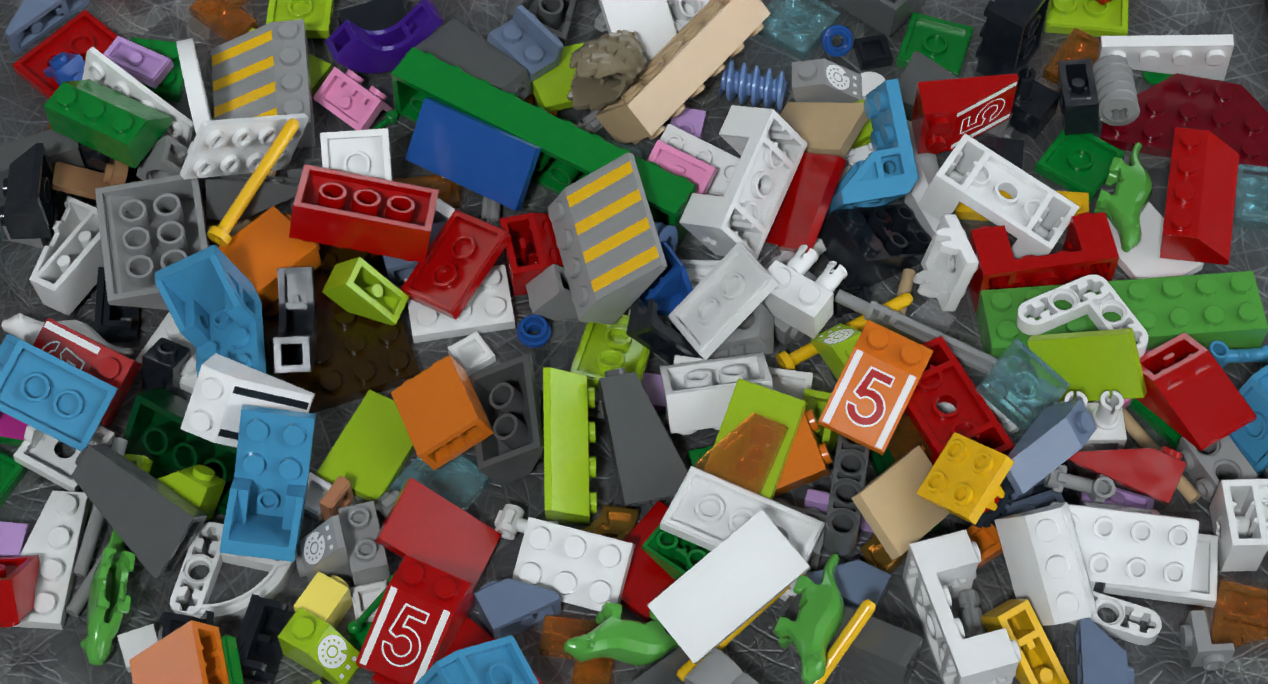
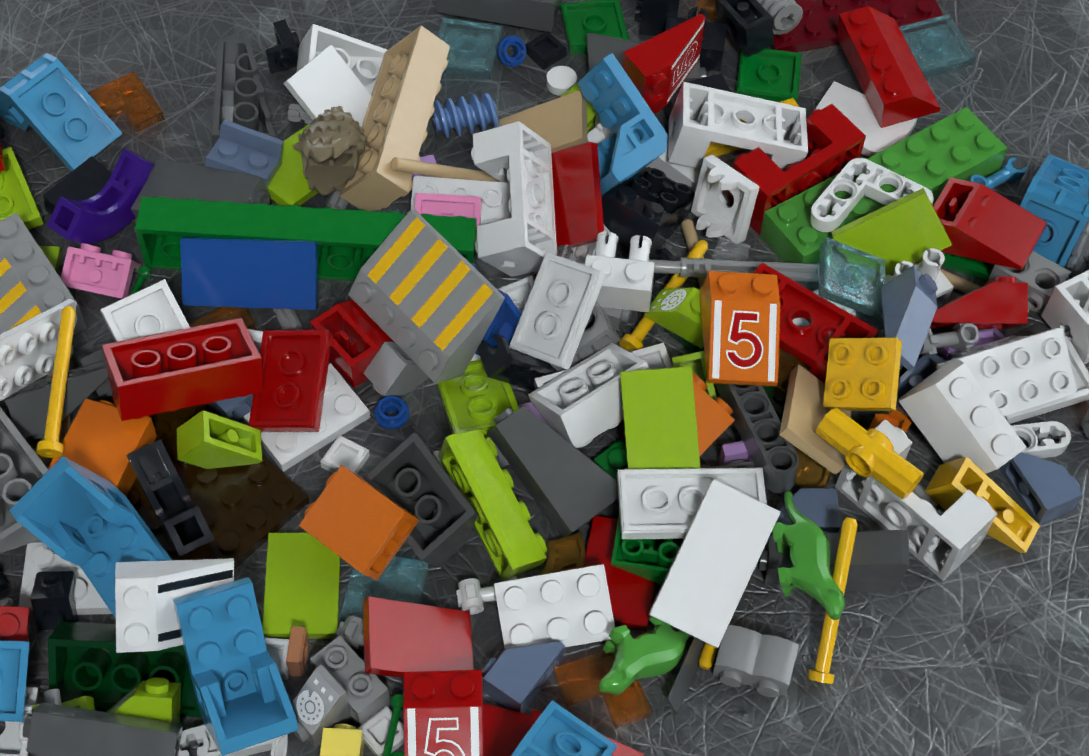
camera: 30 degrees left, 0 degrees up
clear orange wing [694,413,789,495] -> none
light grey slope [792,58,862,103] -> none
bright green animal [1094,142,1152,252] -> none
none -> tan bar [391,157,500,182]
none -> yellow piece [815,407,924,500]

